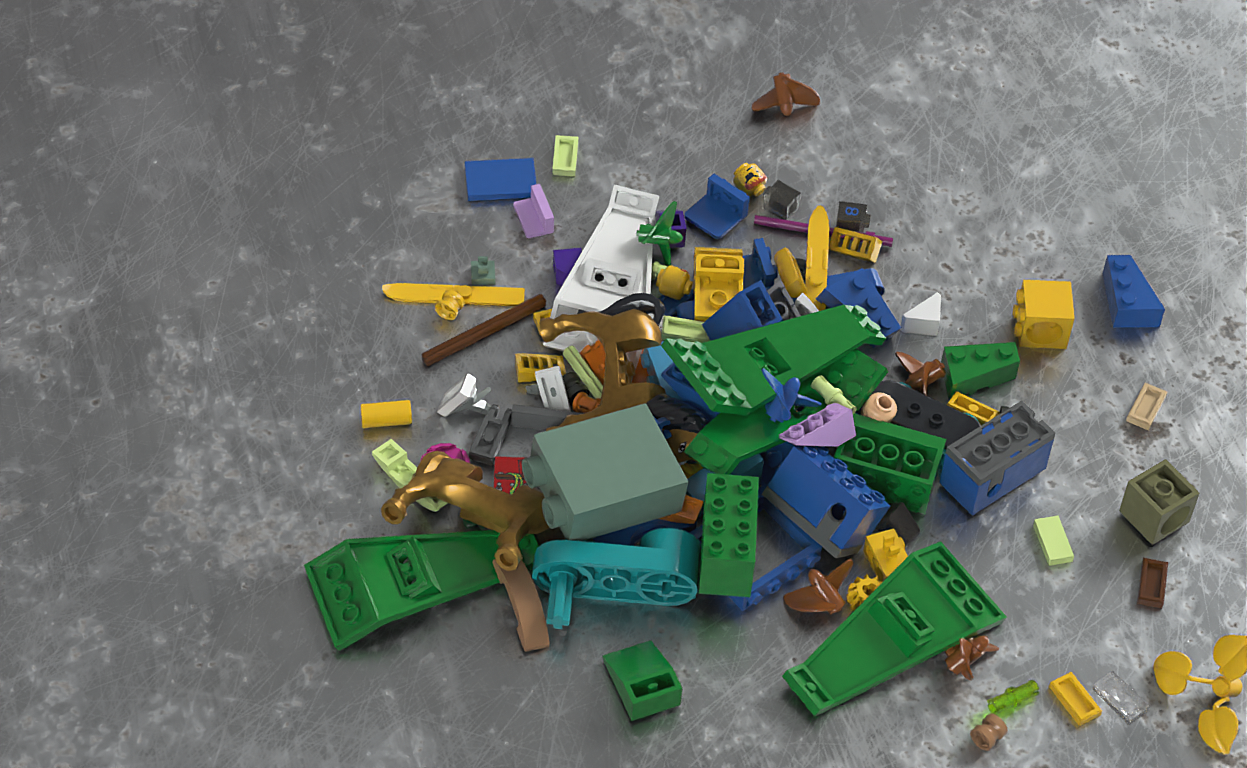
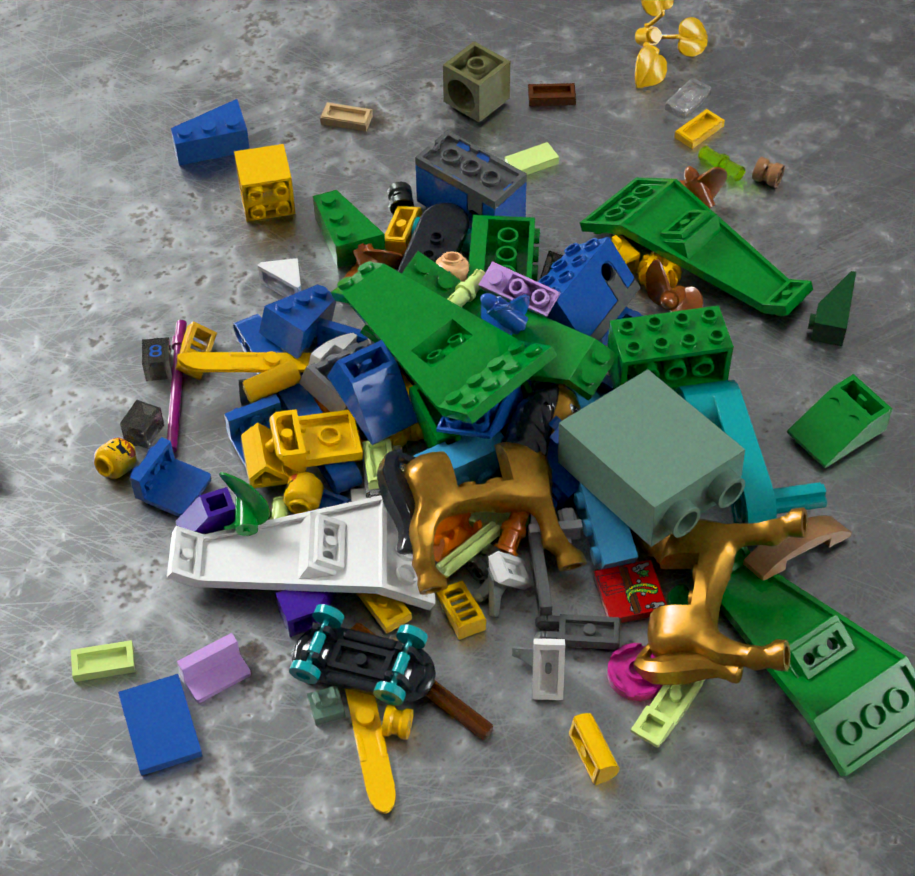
camera: 100 degrees left, 0 degrees up
none -> black piece [289,604,436,706]
none -> dark green slope [807,271,856,346]

